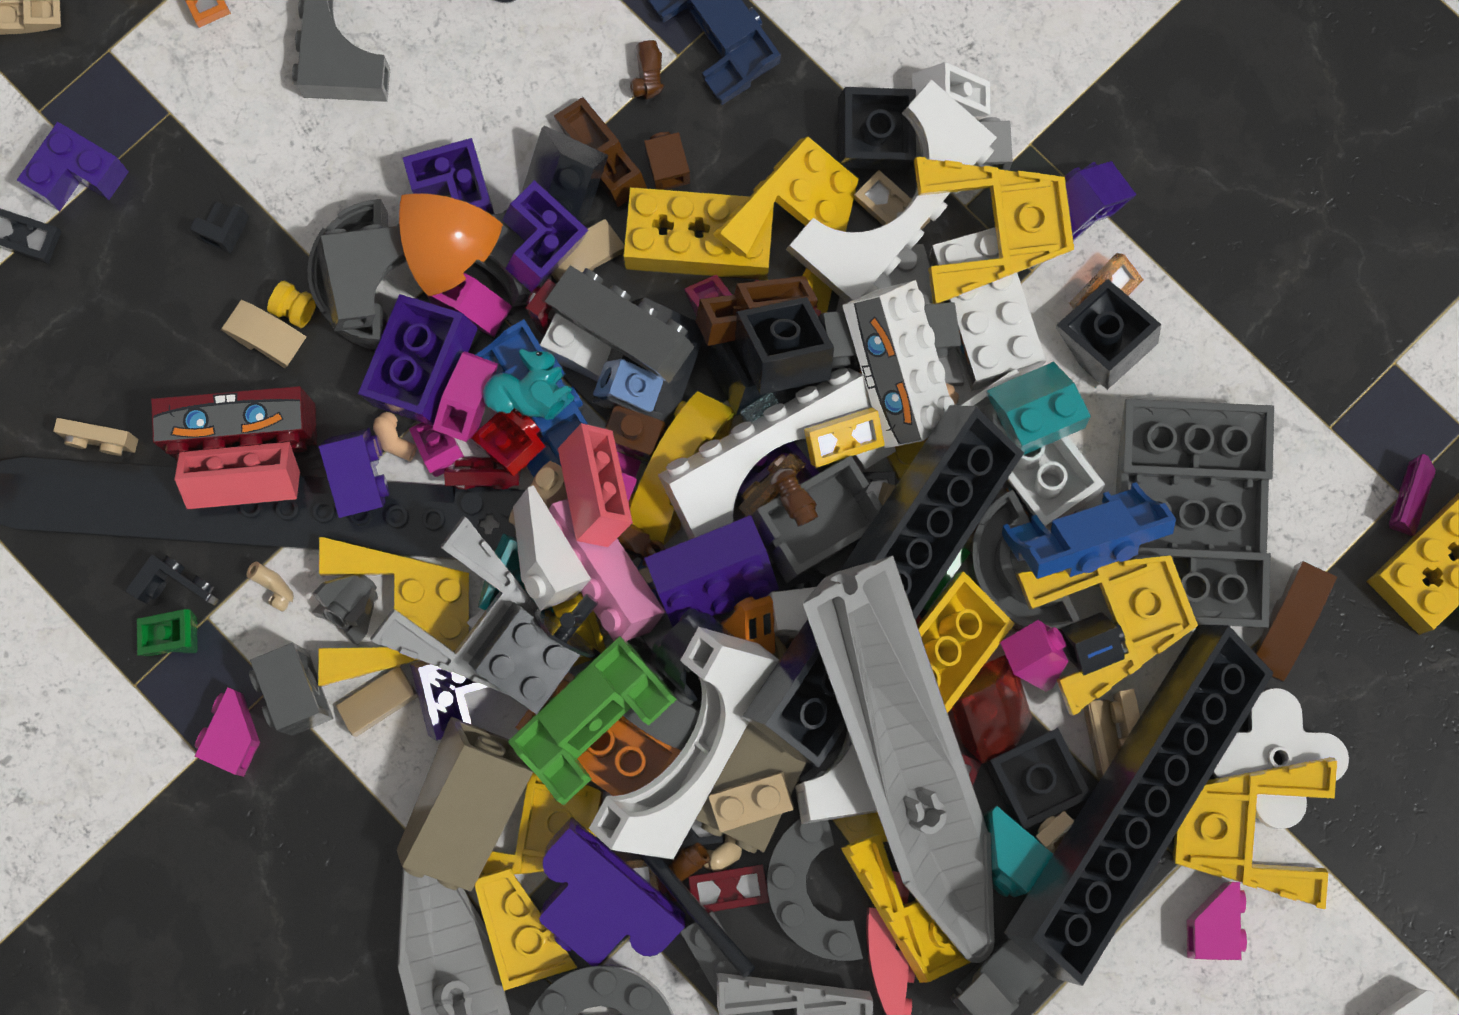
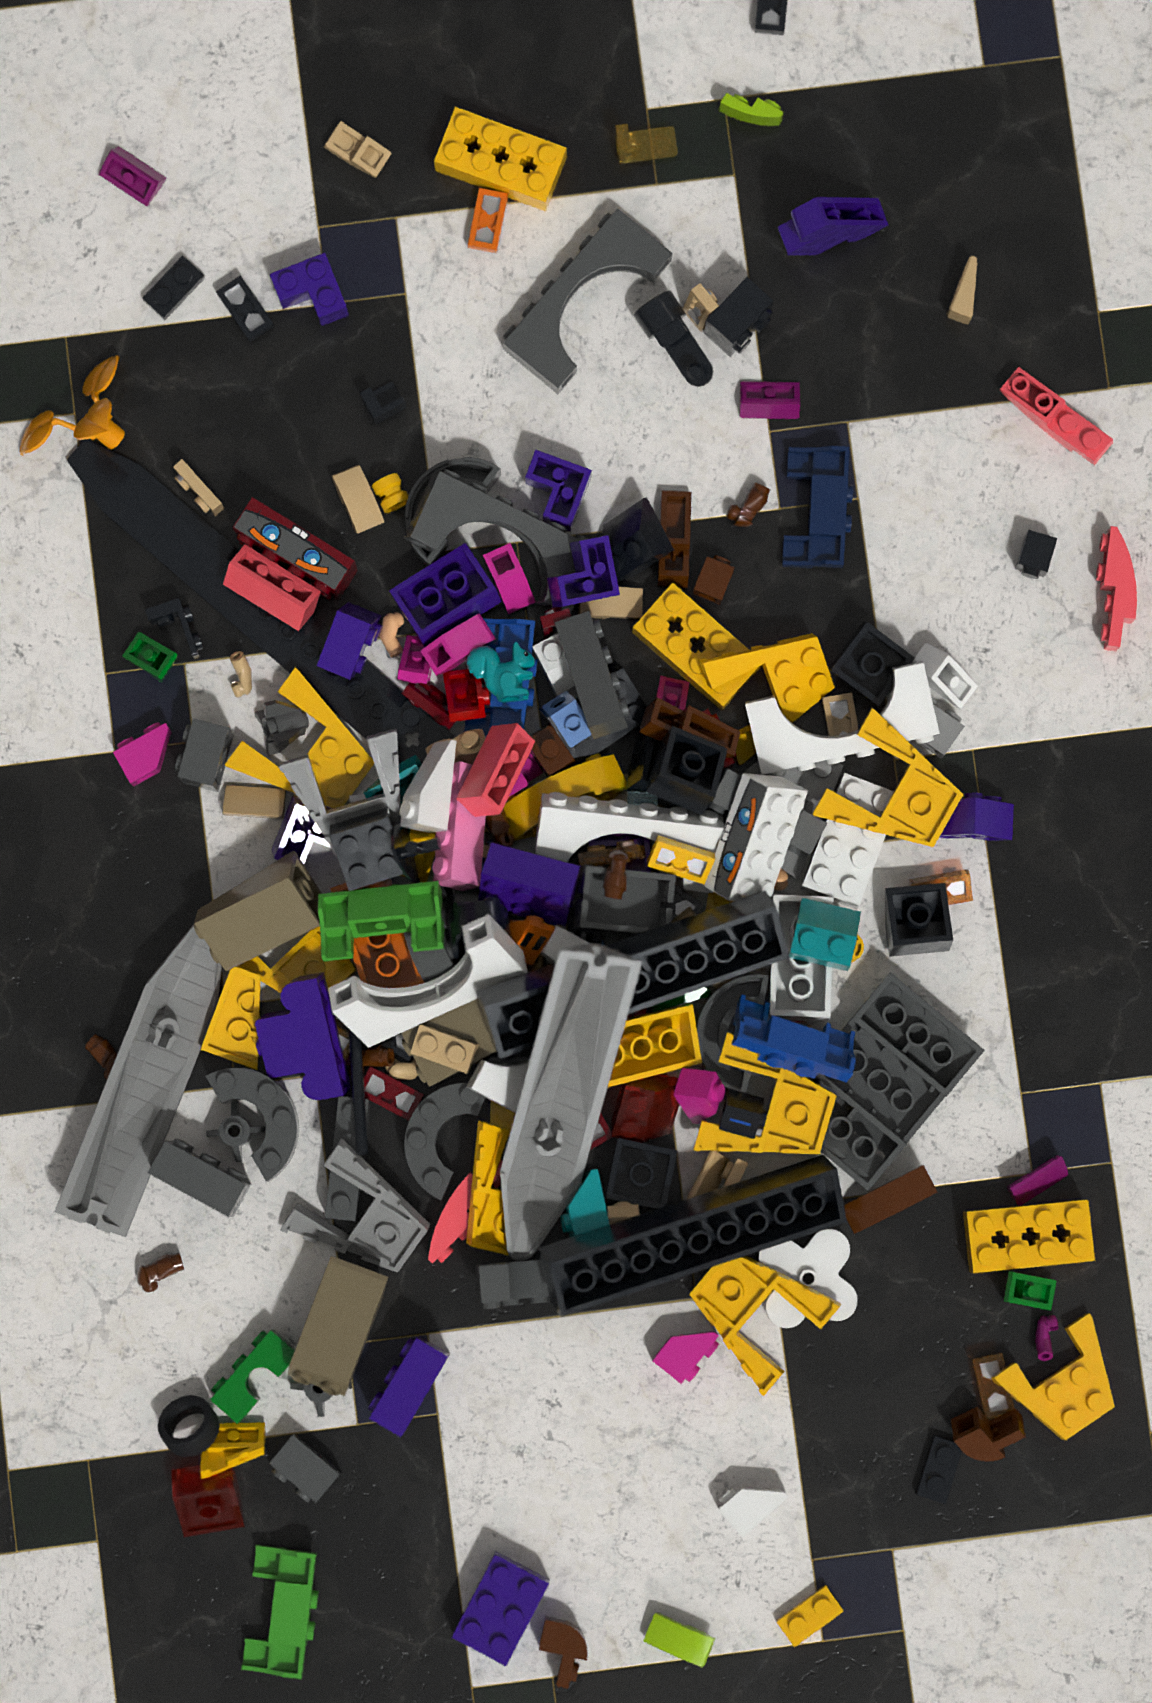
camera: 35 degrees right, 5 degrees up
orange brick [399,194,503,296] -> none

